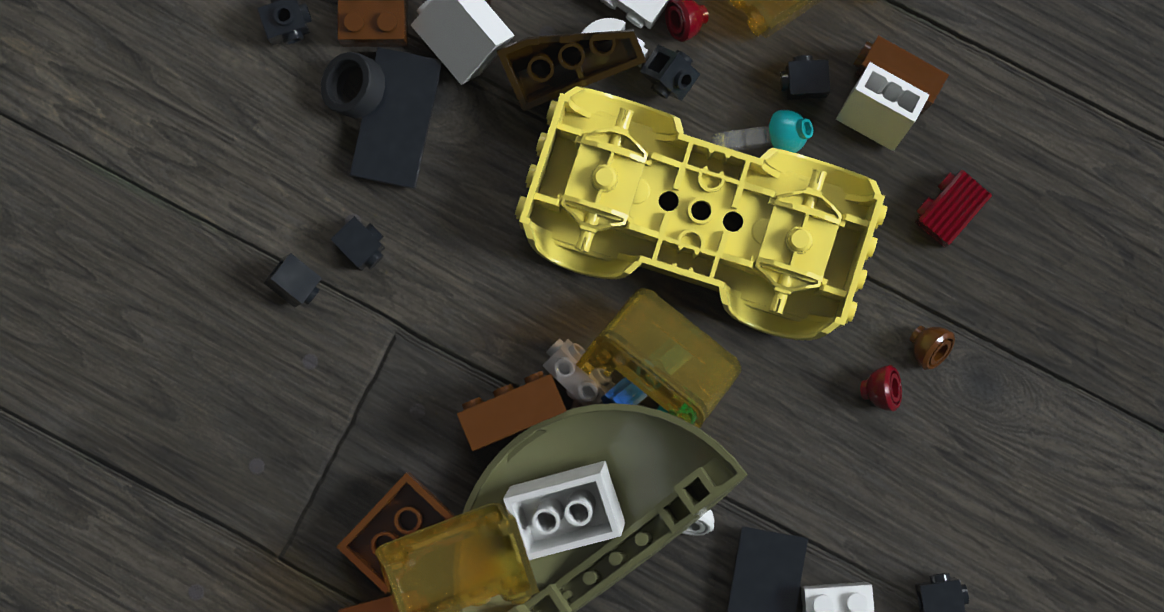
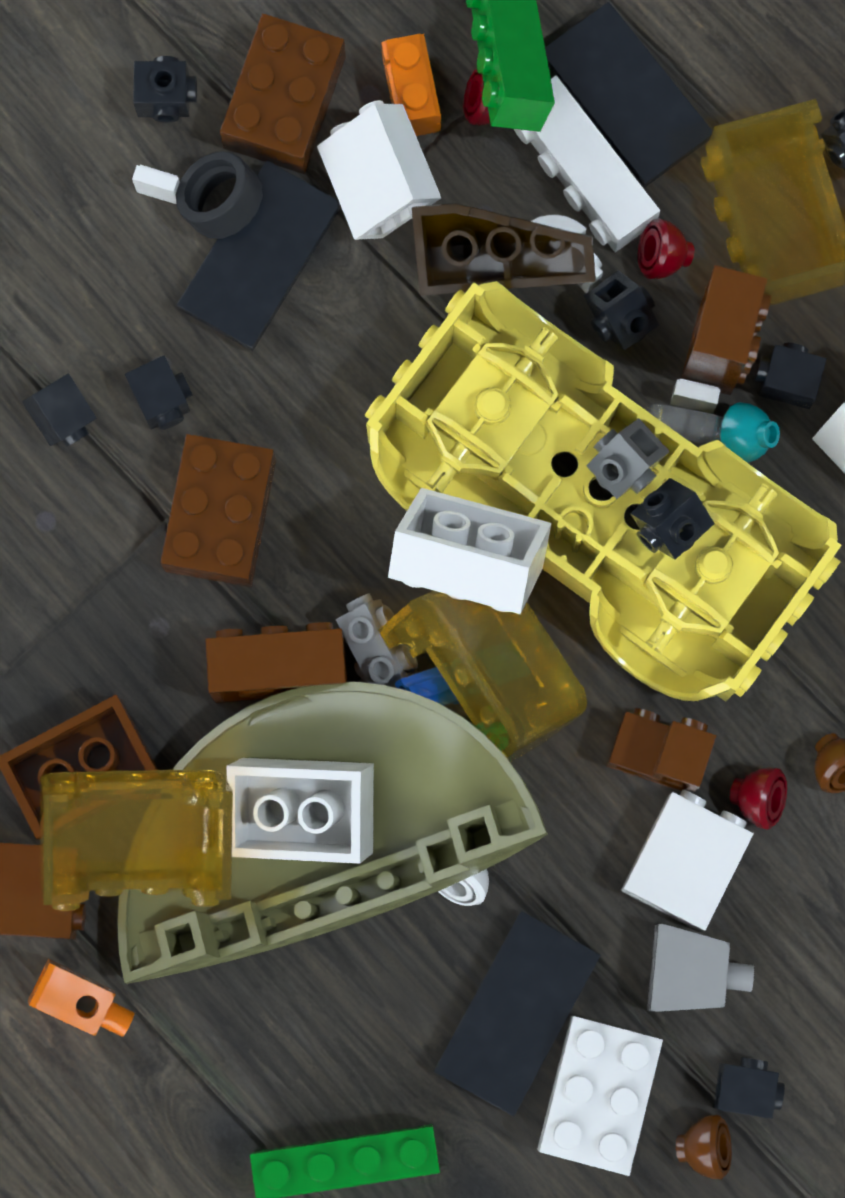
camera: 15 degrees right, 5 degrees down
none -> white tile [132,165,180,204]
none -> reddish brown brick [160,434,276,588]
none -> white brick [388,488,552,614]
none -> dark grey brick [586,418,670,499]
none -> reddish brown brick [606,708,717,793]
none -> white brick [621,790,754,932]
none -> black brick [630,478,715,560]
none -> light grey torso [647,924,754,1012]
none -> white tile [670,379,720,414]
none -> reddish brown brick [681,265,772,395]

